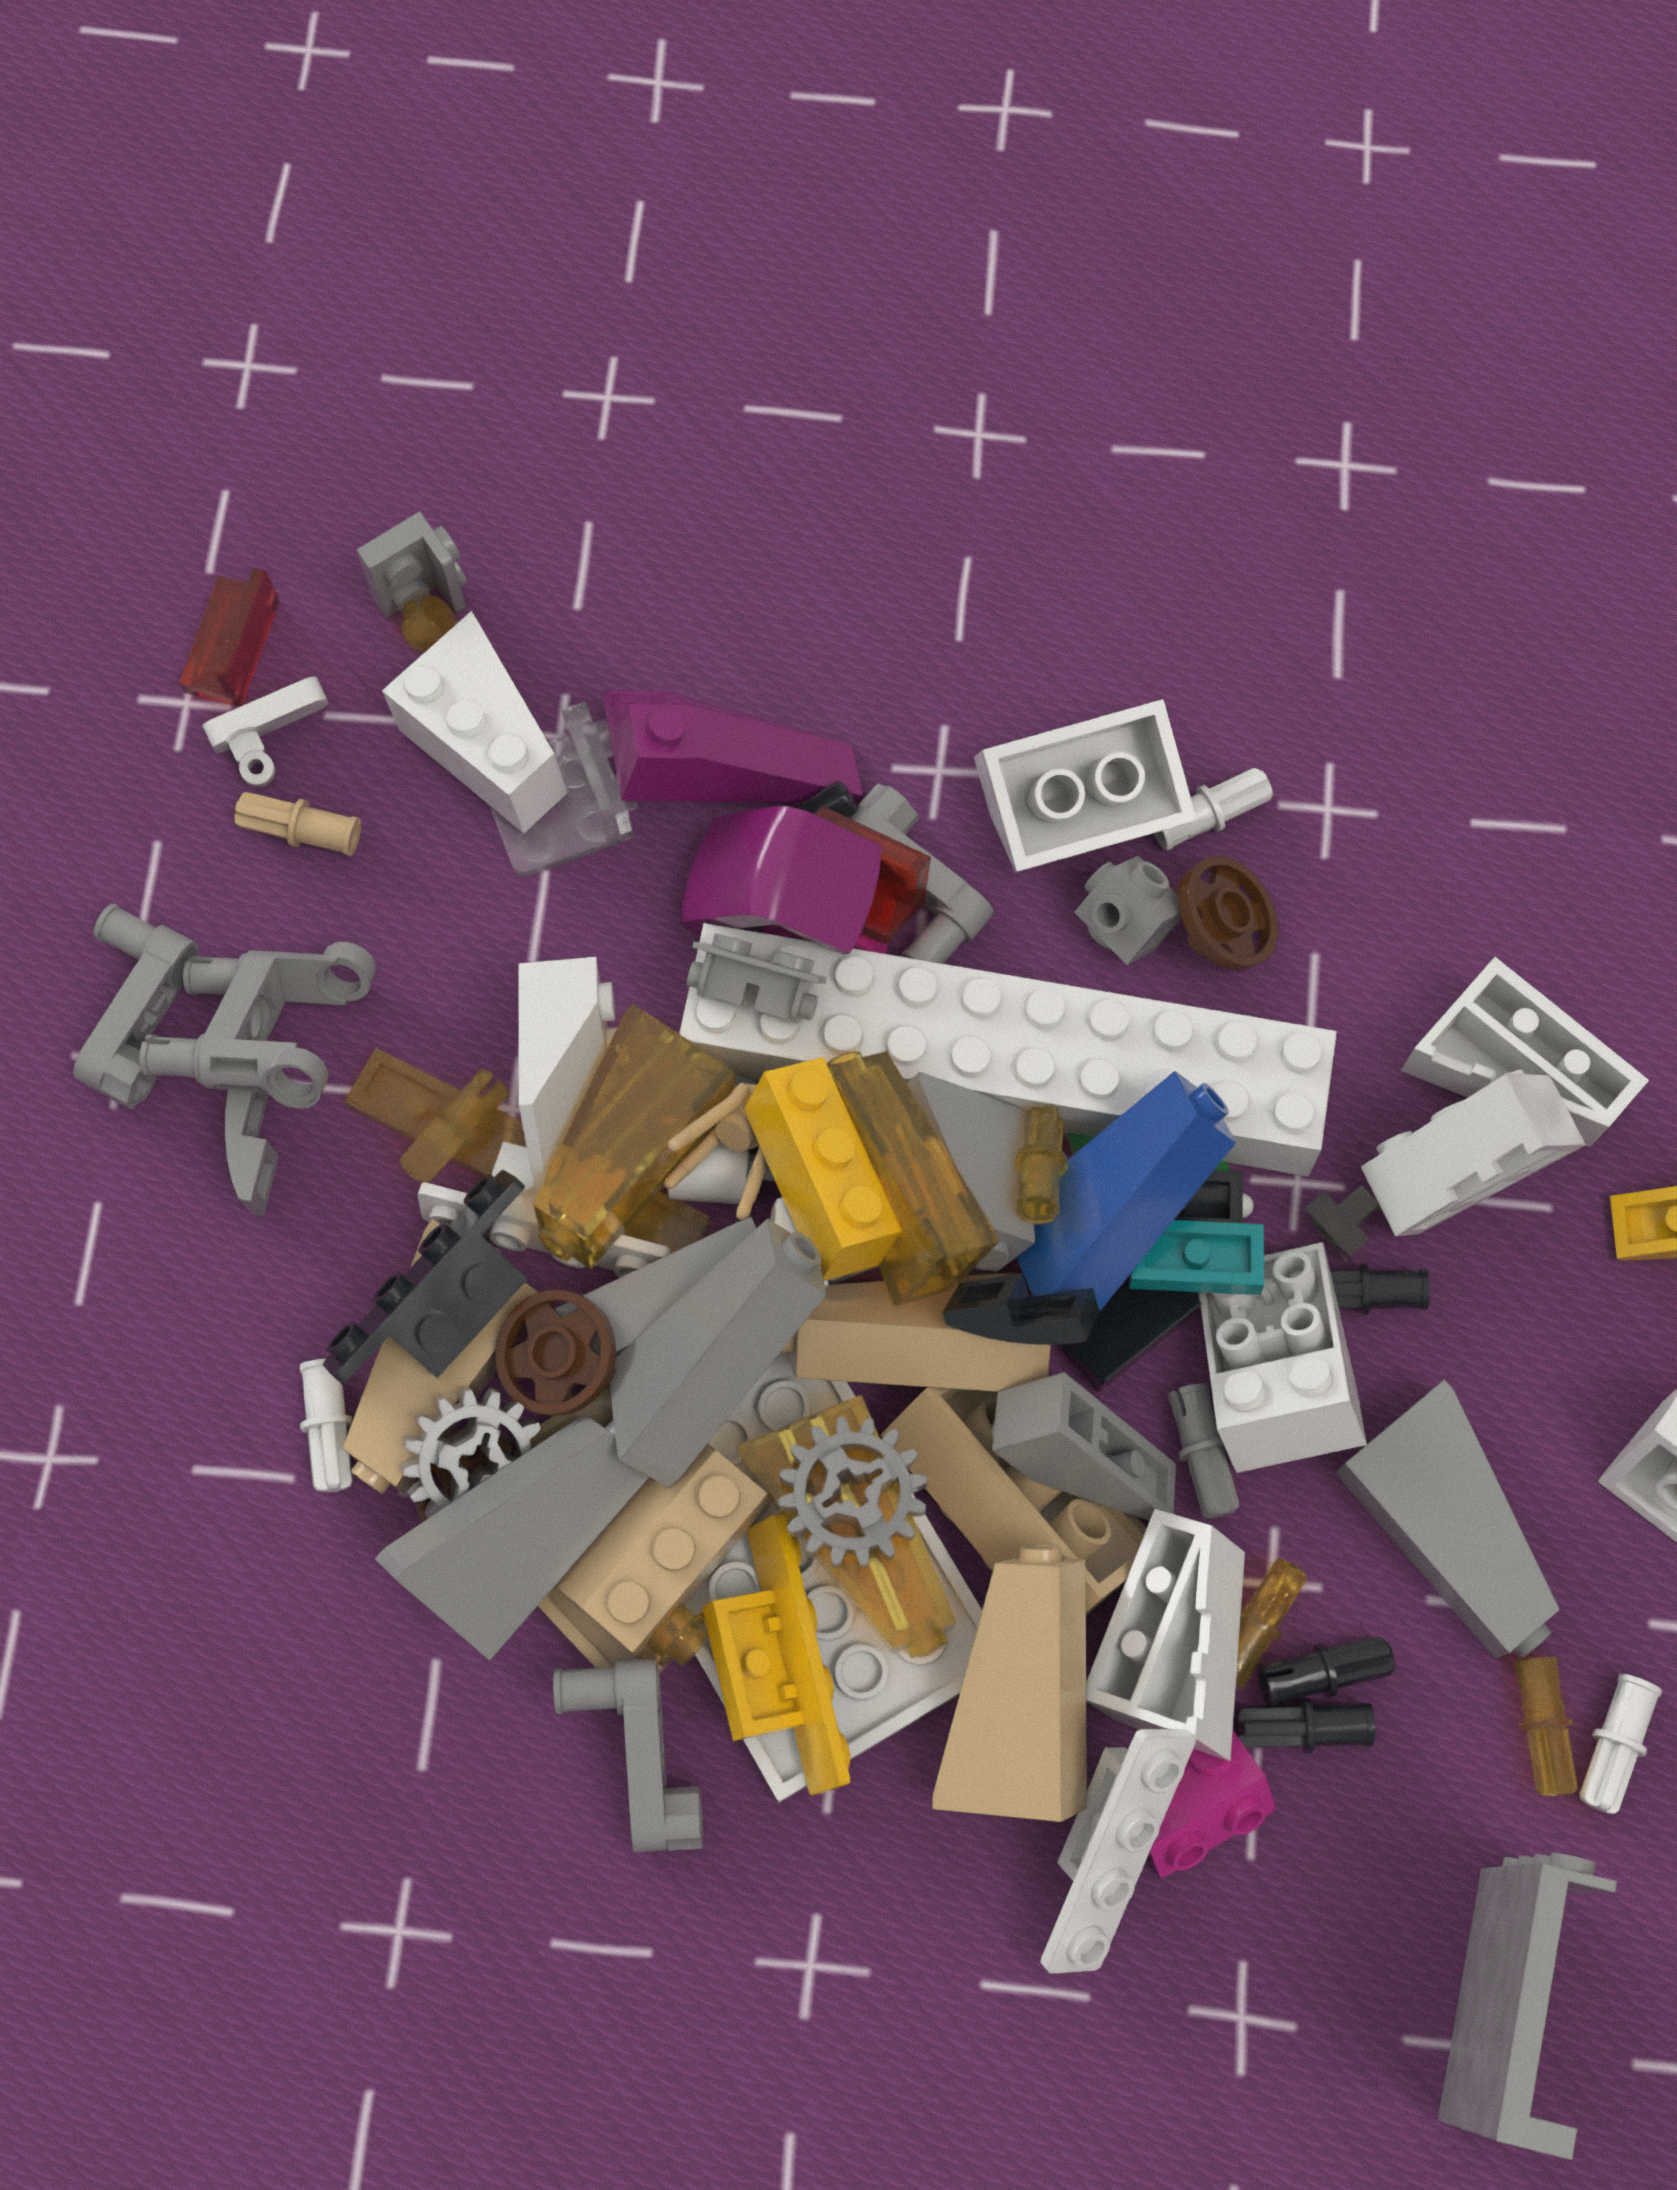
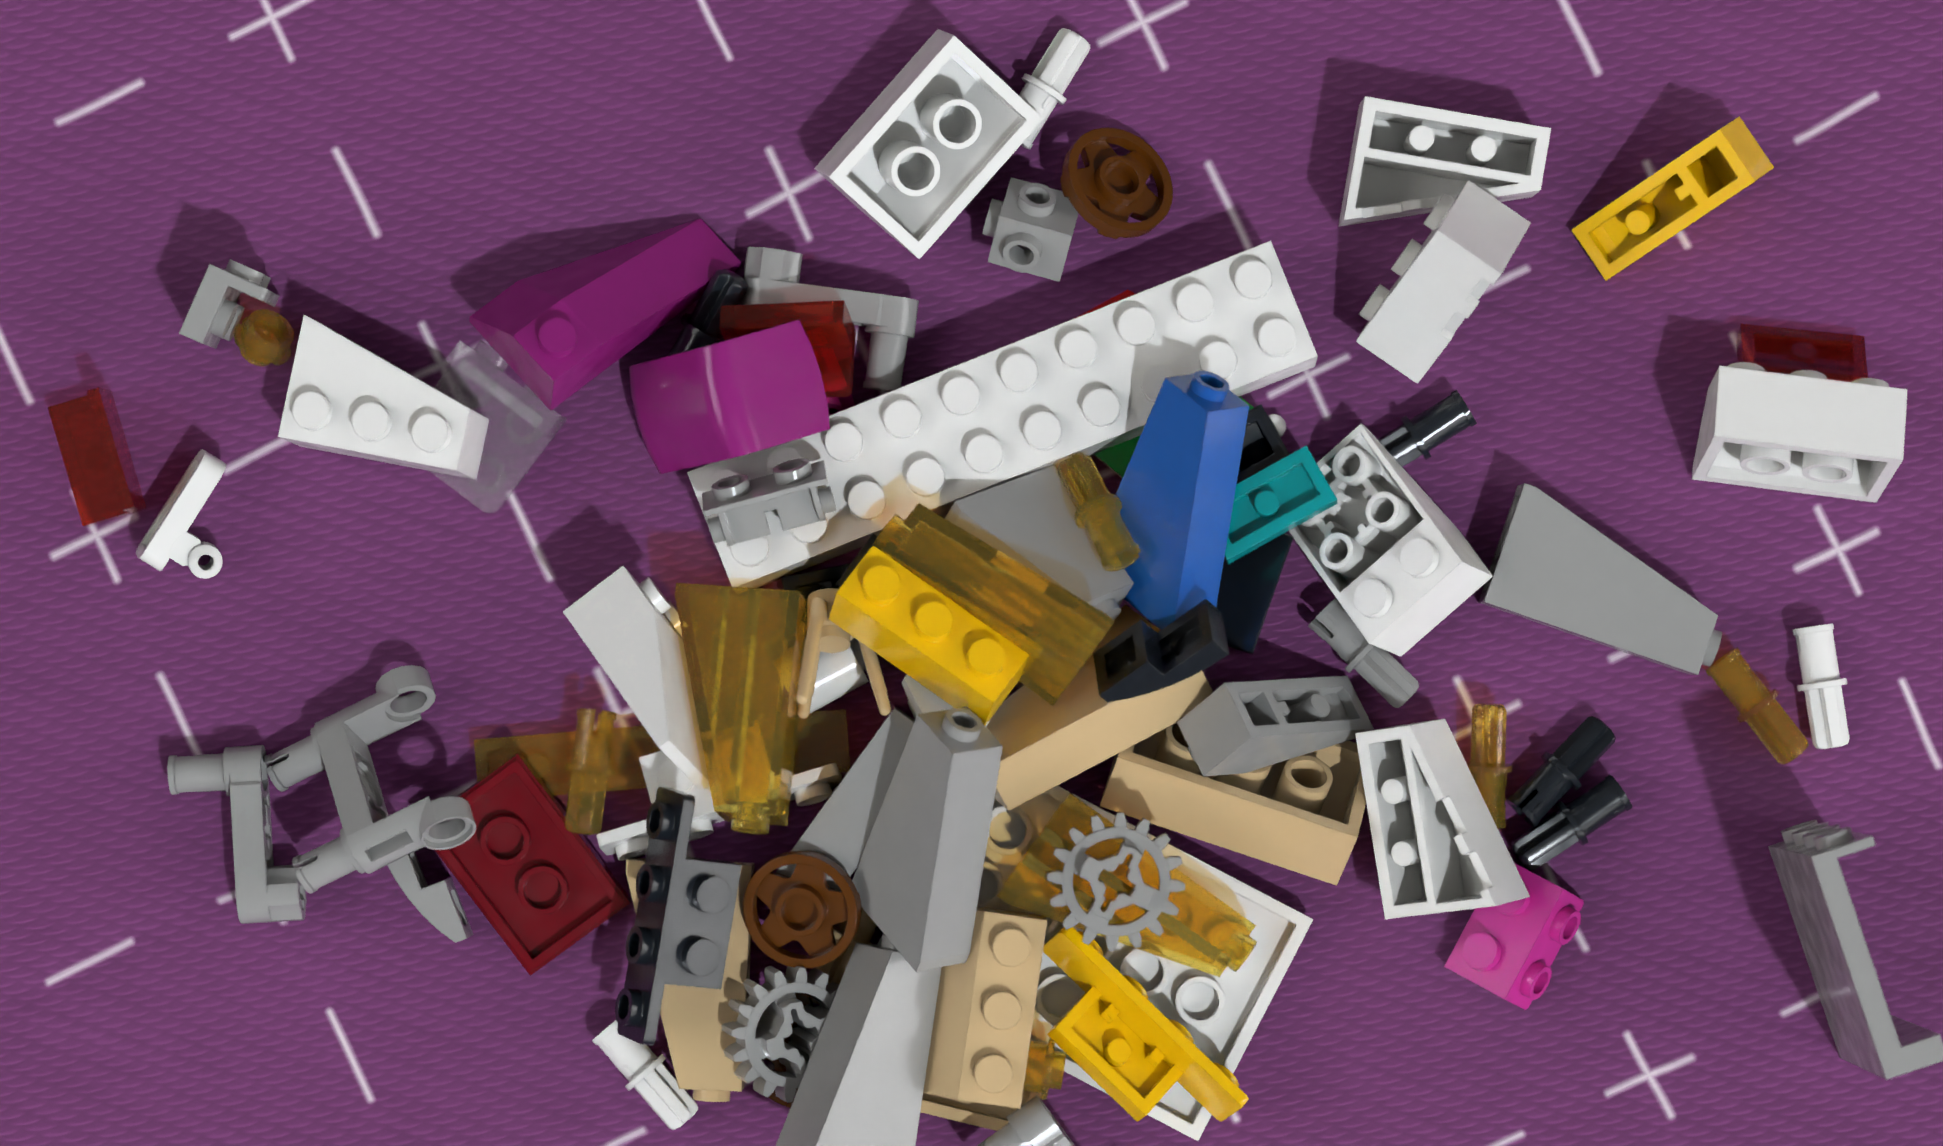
camera: 30 degrees left, 15 degrees up
tan axle [235,792,361,856] -> none
tan slope [933,1545,1087,1822] -> none
white bracket [1040,1729,1196,1974] -> none
clear smoke tile [1304,1185,1380,1263] -> none
none -> dark red tile [435,751,631,976]

